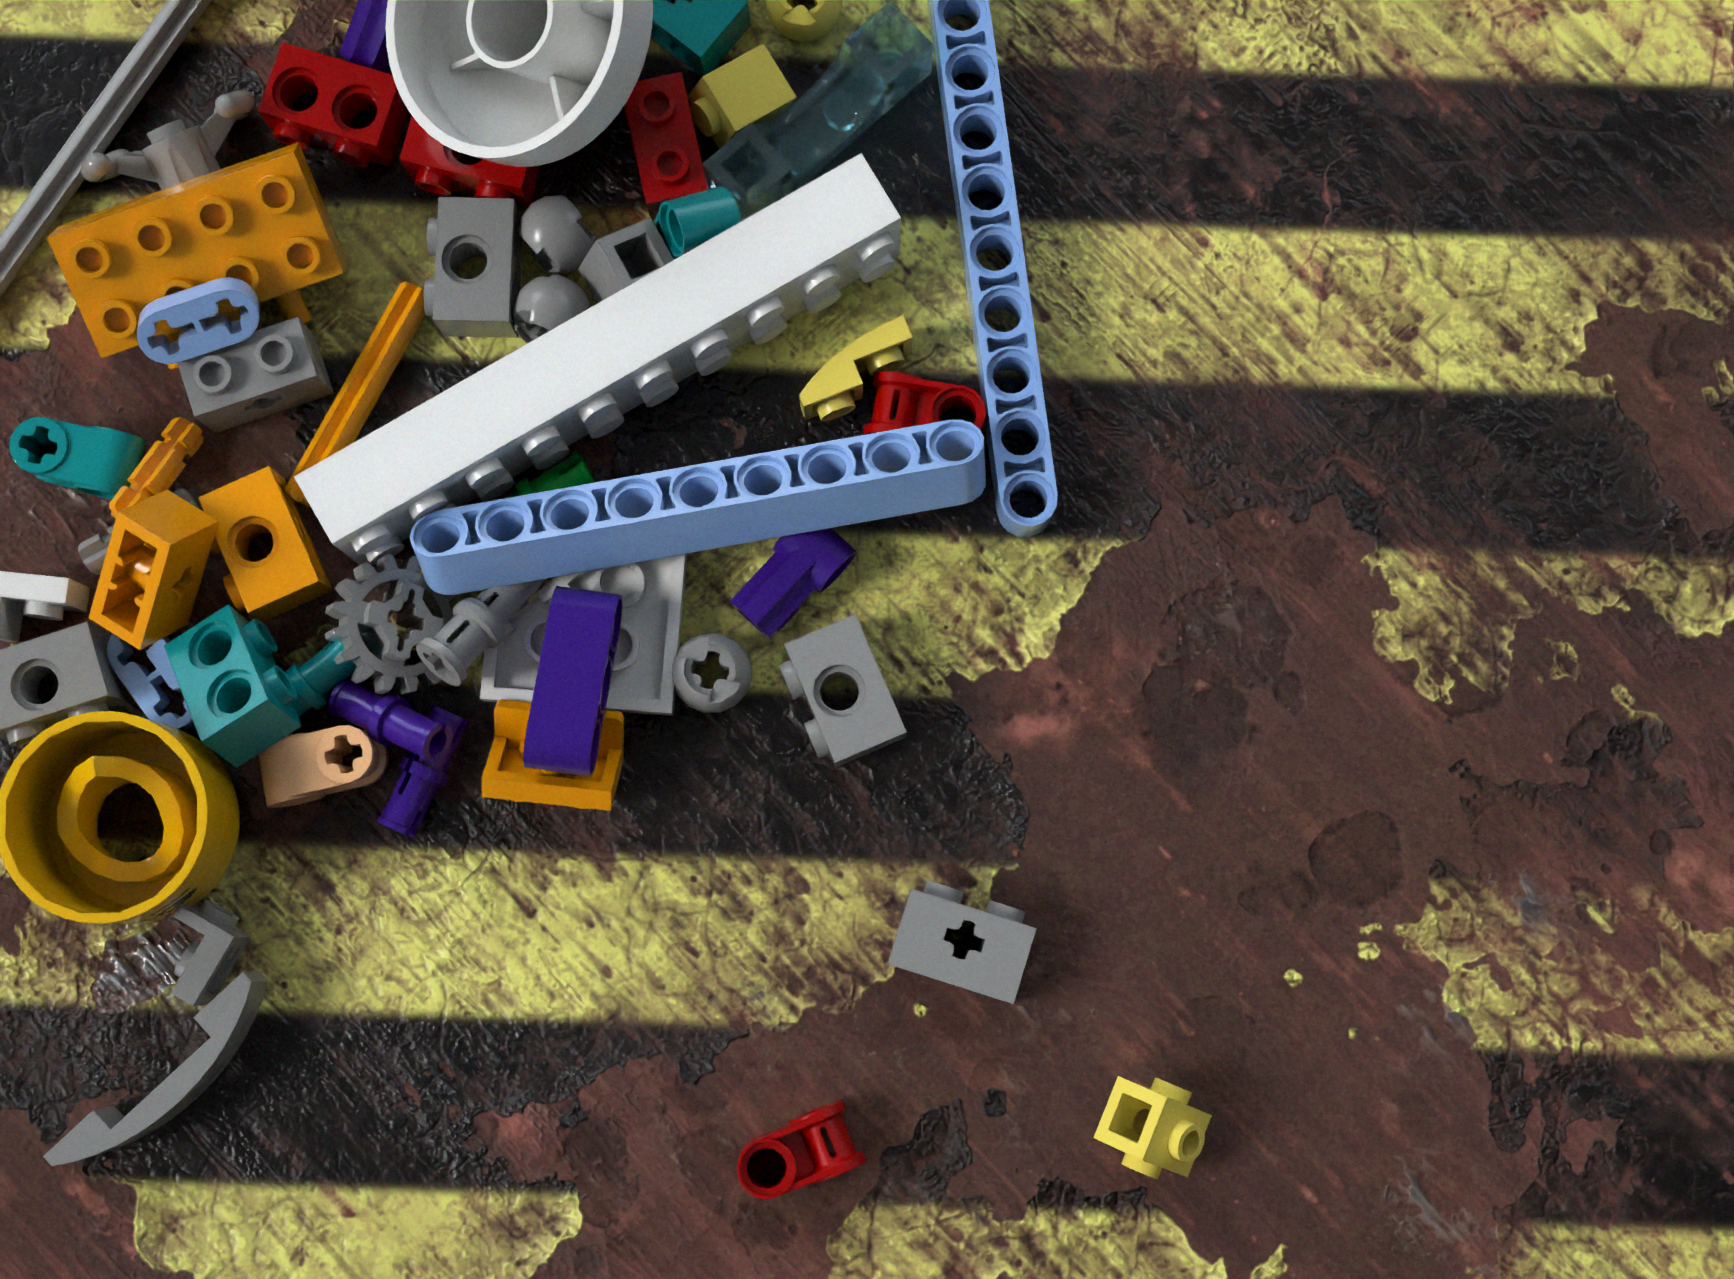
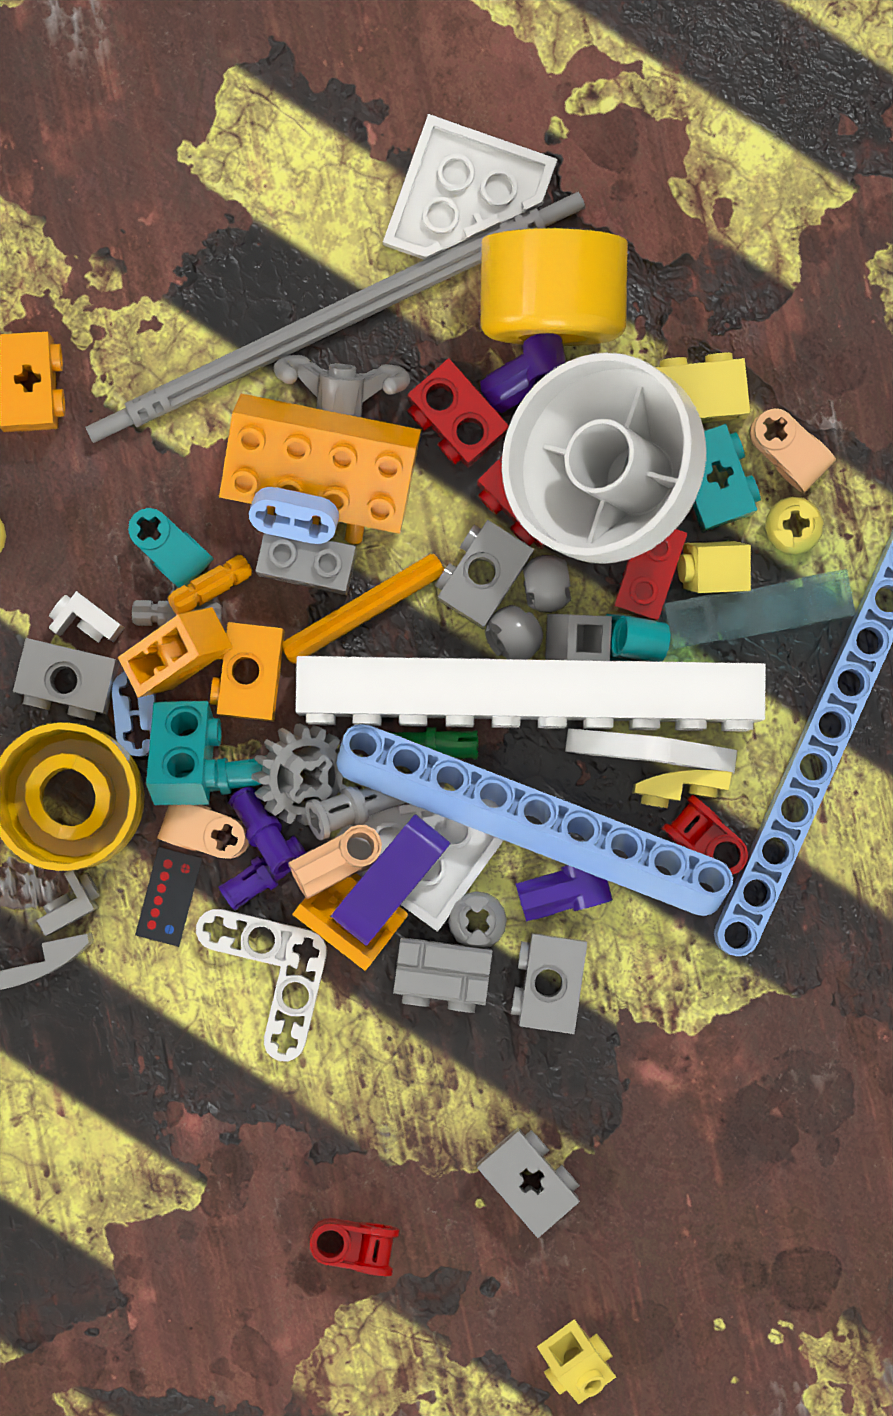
camera: 30 degrees right, 5 degrees up
none -> black sticker [135,847,202,947]
none -> white beam [196,909,327,1062]
none -> light nougat piece [288,825,382,899]
none -> light grey brick [393,937,492,1013]
none -> white beam [565,729,737,773]

